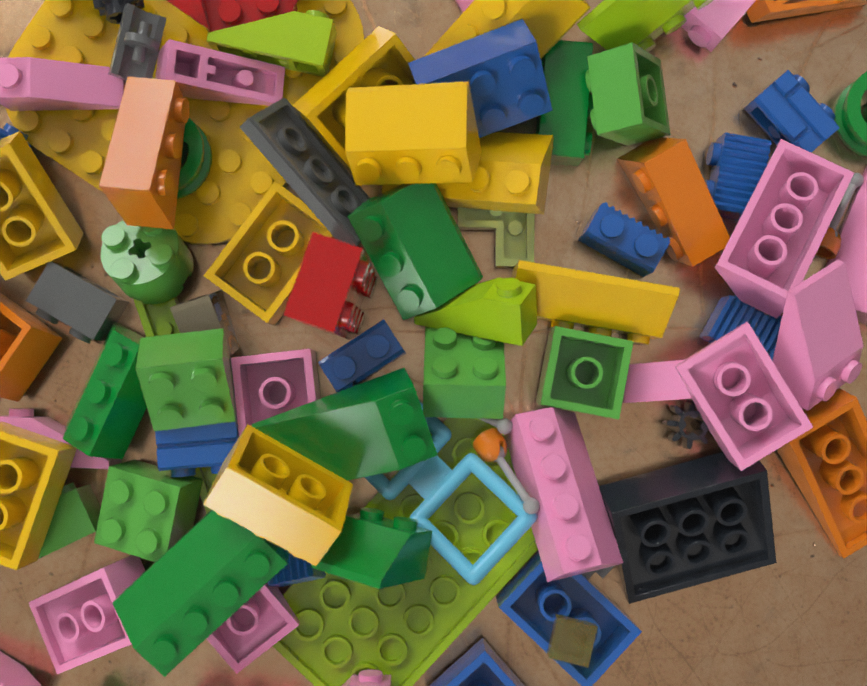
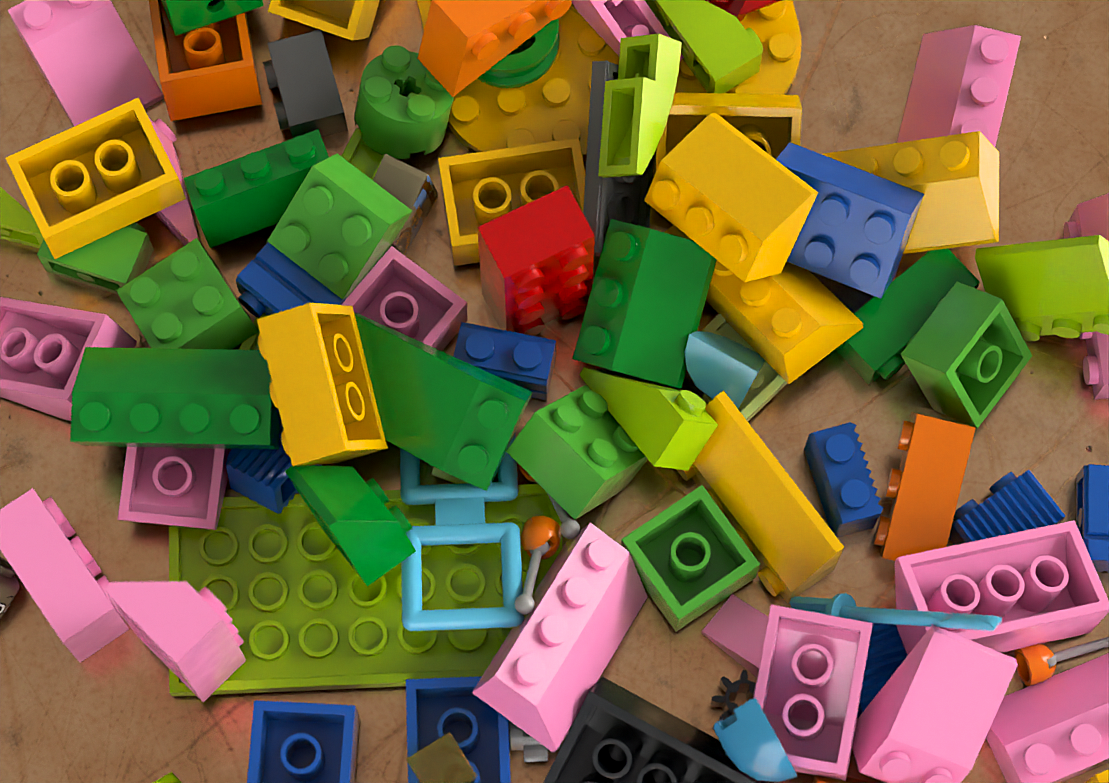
camera: 45 degrees right, 15 degrees down
none -> lime slope [598,33,682,178]
none -> medium azure brick [685,331,765,409]
none -> dark azure brick [713,697,797,782]
none -> medium azure piece [789,593,1002,631]

